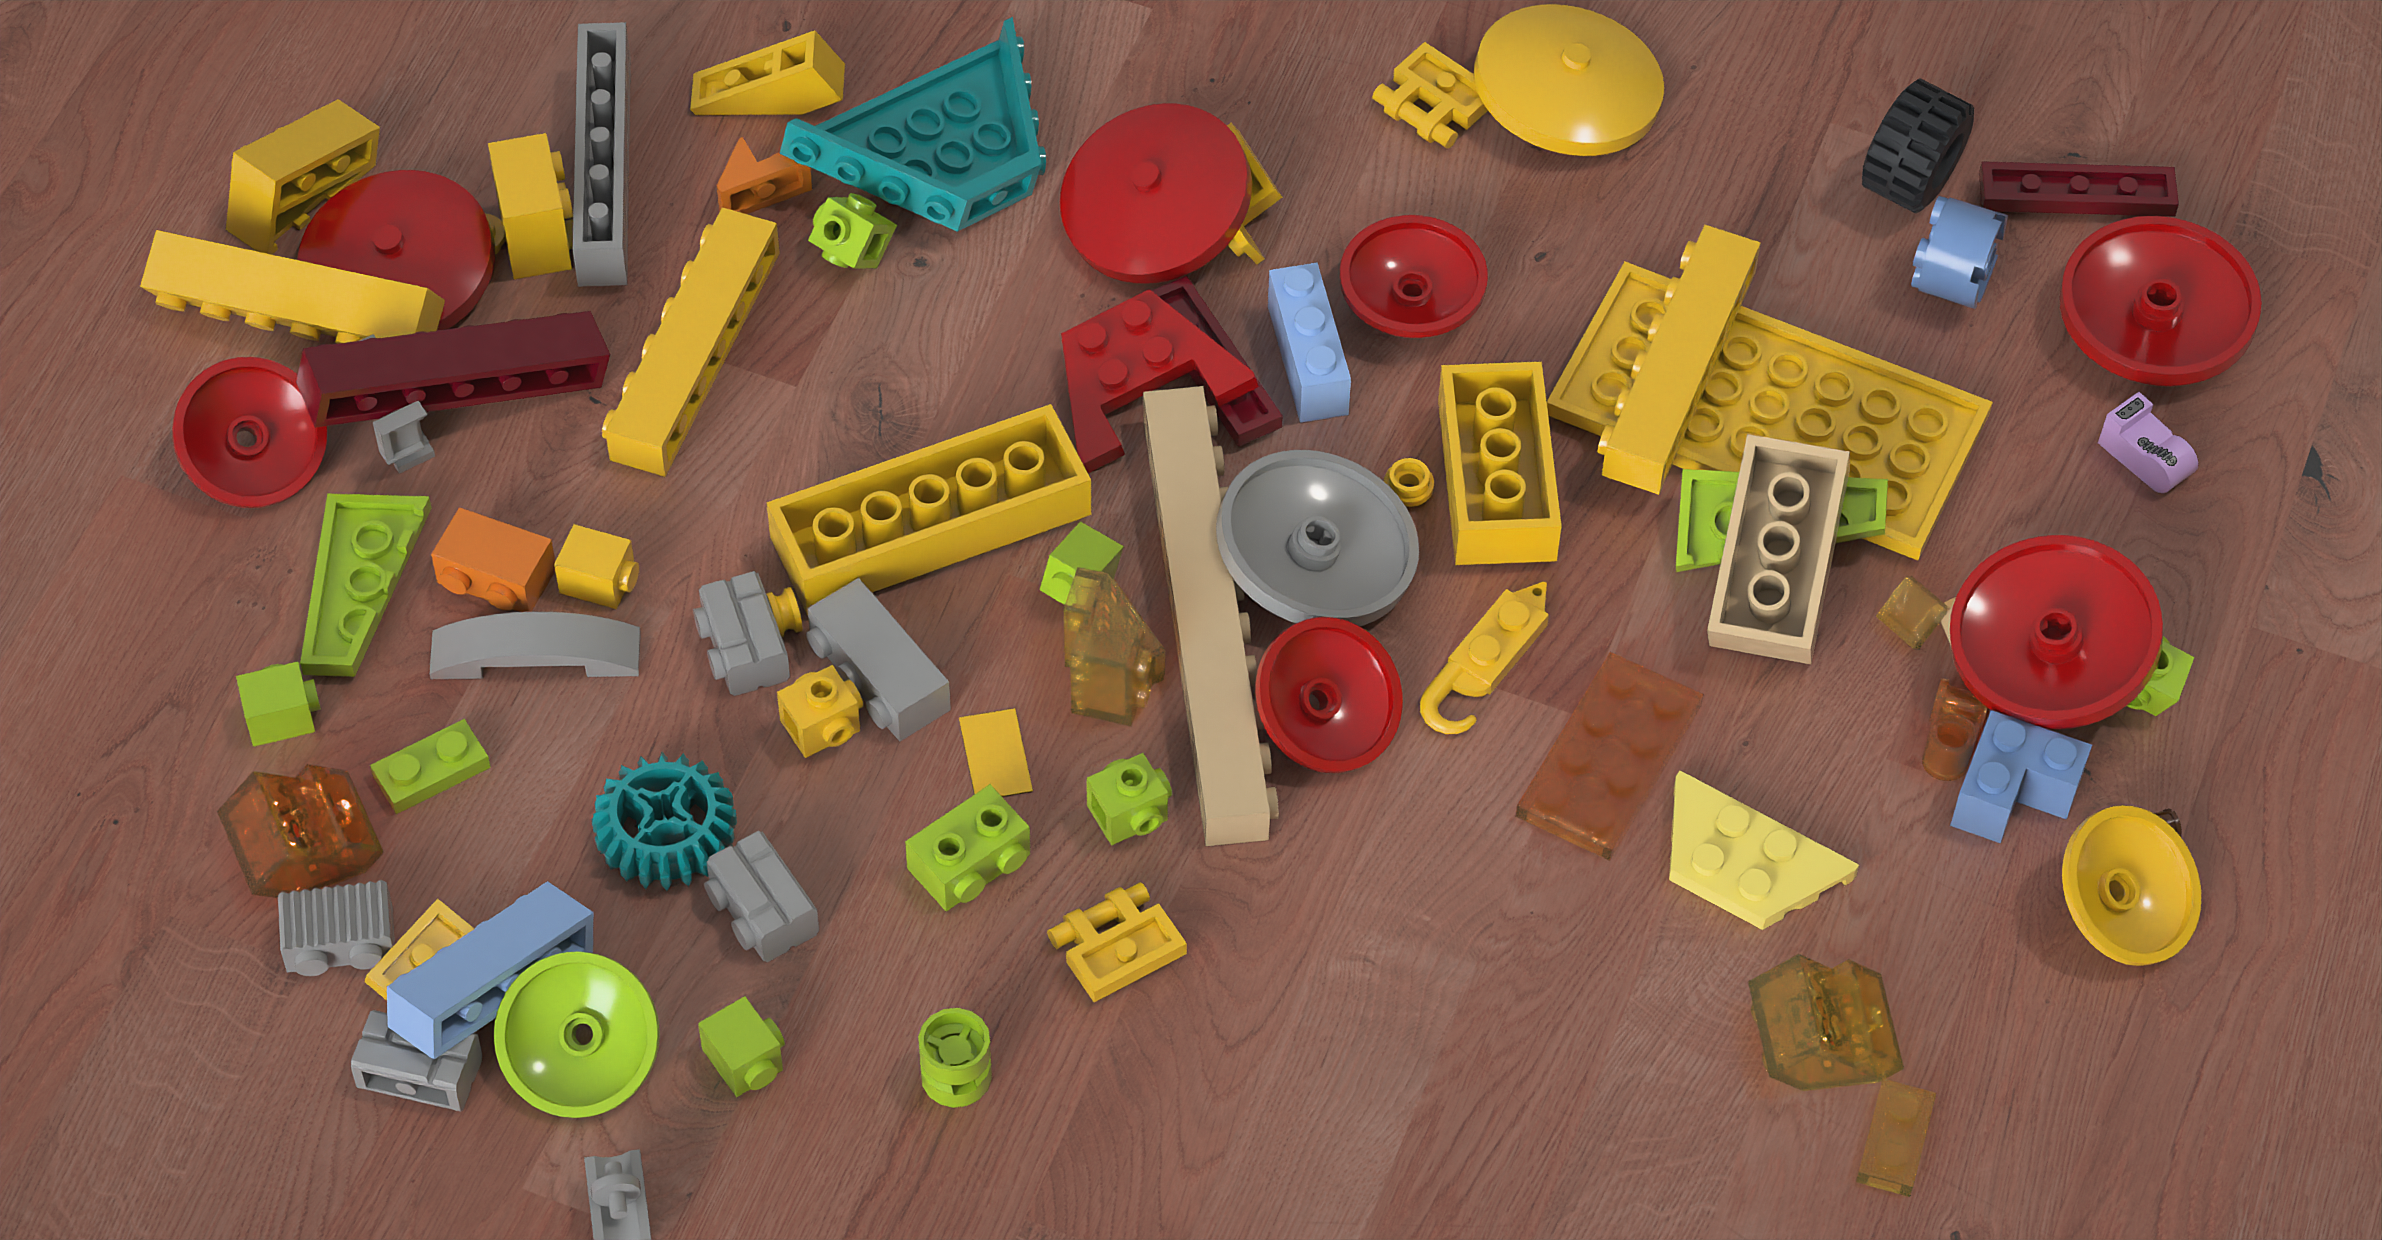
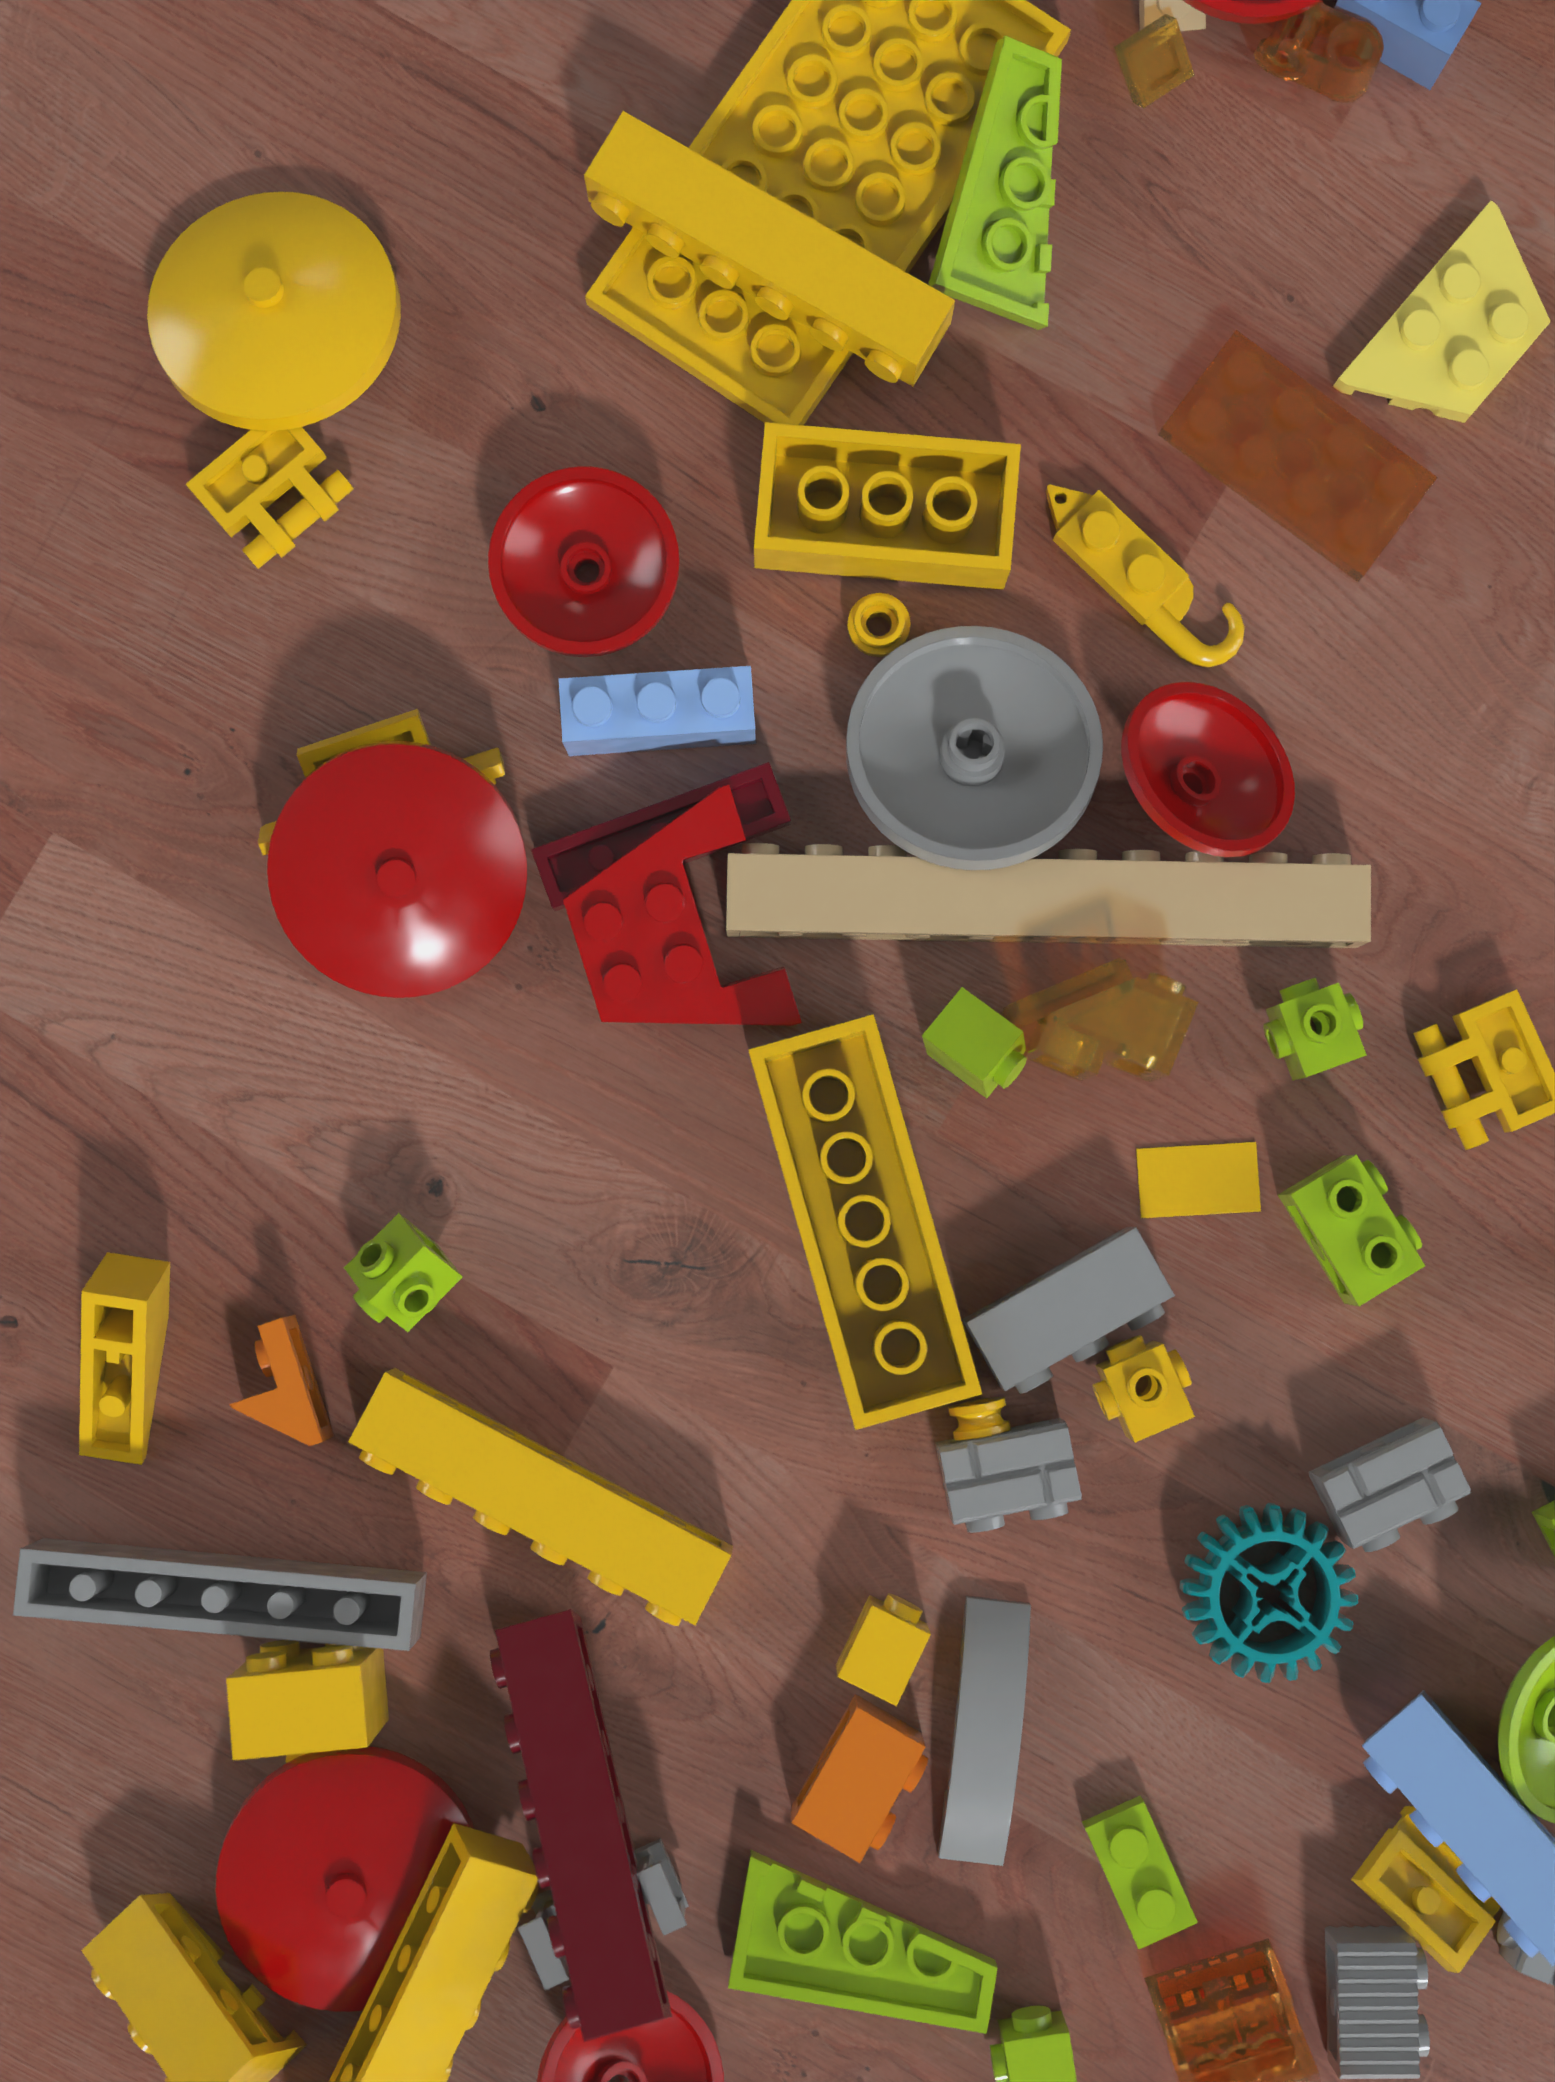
camera: 80 degrees left, 30 degrees up
teal piece [780,17,1046,232] -> none
tan brick [1707,434,1850,664] -> none

